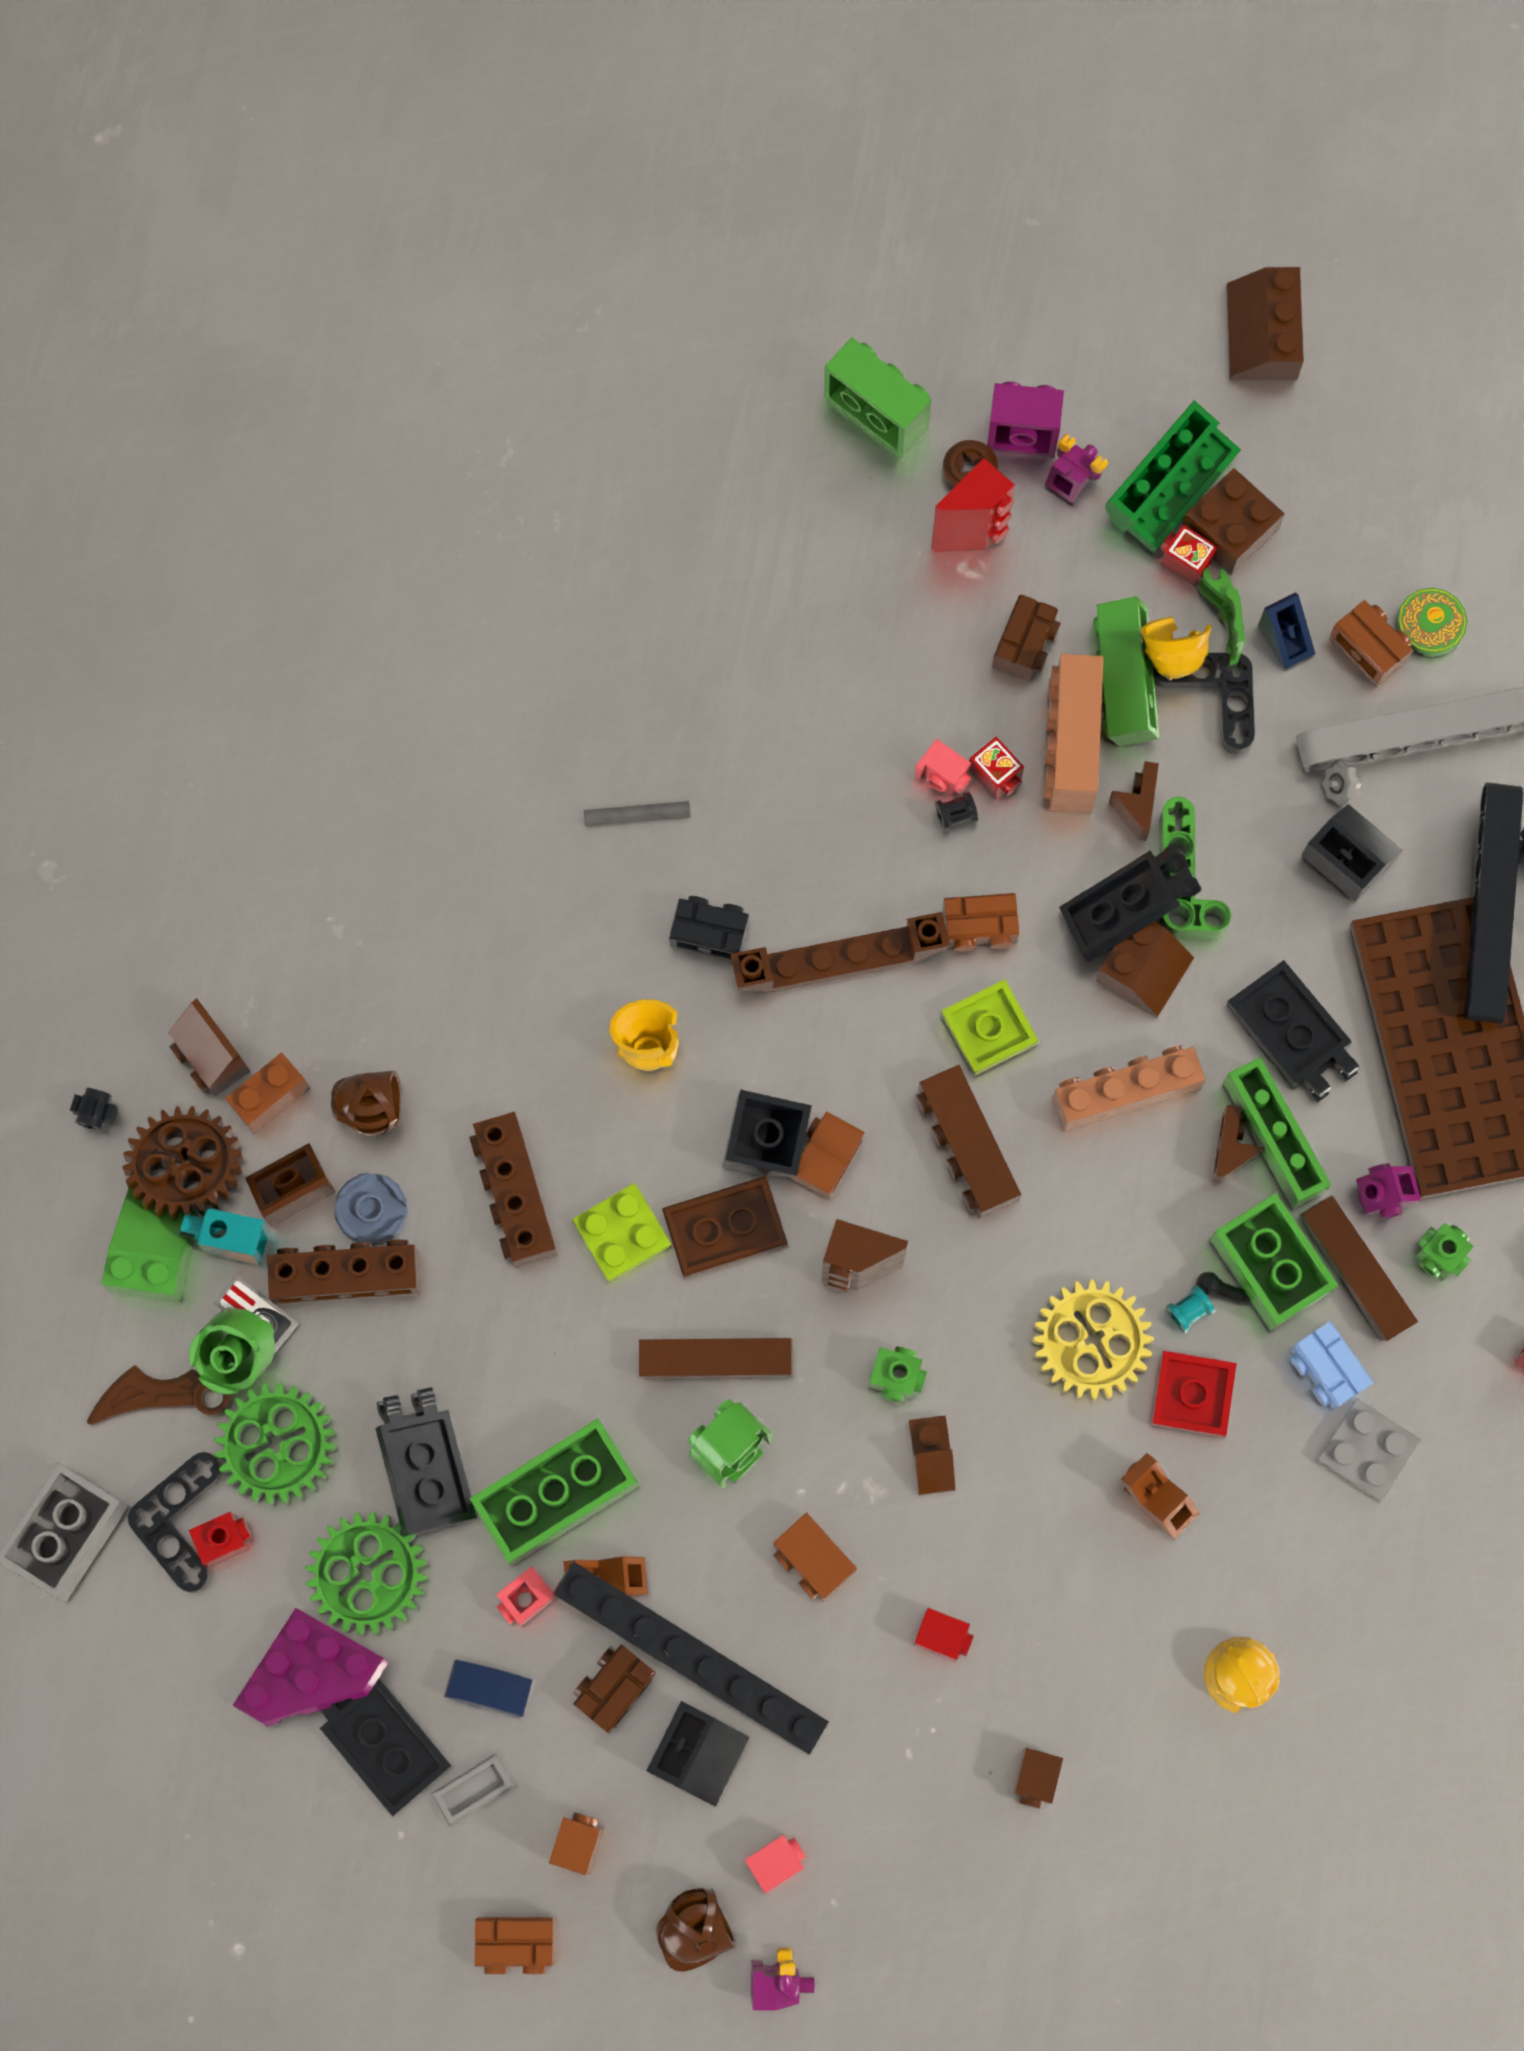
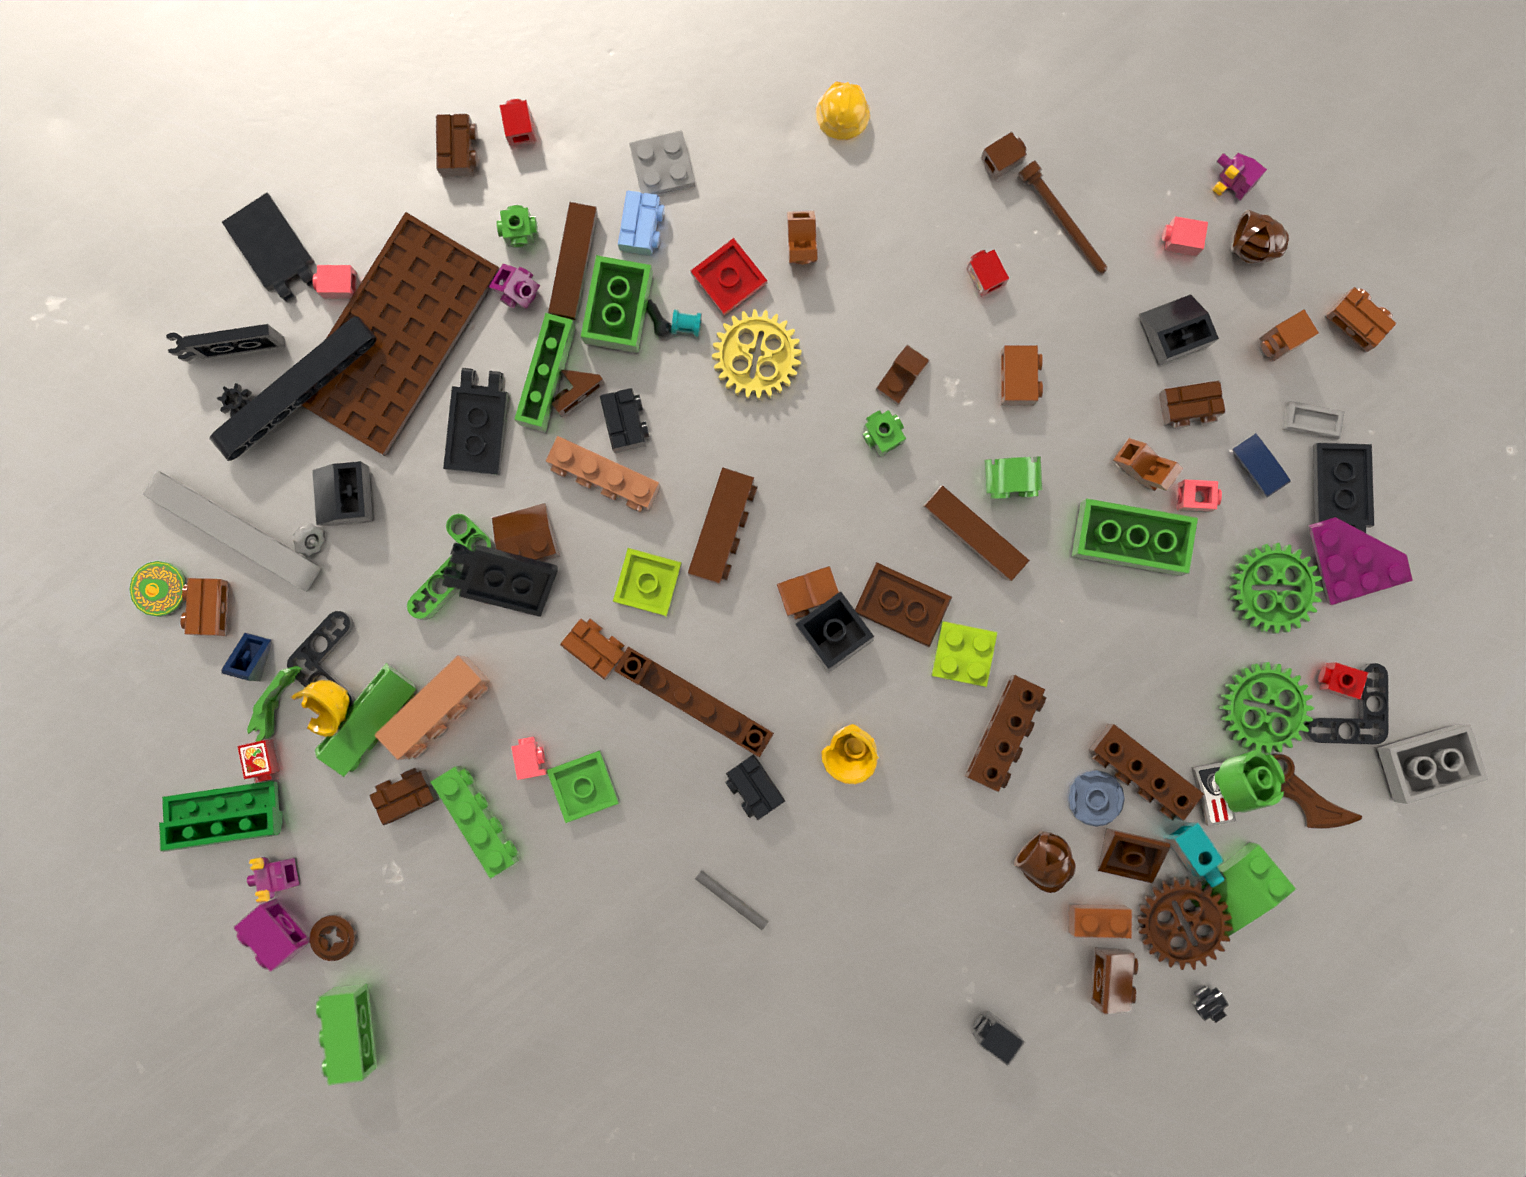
camera: 140 degrees left, 10 degrees up
black tile [375,1387,477,1537] -> none
black plate [552,1561,829,1755] -> none
reddish brown slope [822,1219,908,1293] -> none
red slope [931,458,1015,552] -> none
black bush [935,791,978,832] -> none
red brick [969,736,1024,800] -> none
reddish brown slope [1109,761,1159,841] -> none
reddish brown brick [1183,468,1285,575] -> none
reddish brown slope [1226,267,1304,380] -> none
none -> bright green brick [431,766,519,879]
none -> bright green plate [547,750,619,823]
none -> black brick [600,388,650,453]
none -> black brick [973,1011,1025,1066]
none -> reddish brown piece [1018,160,1107,274]

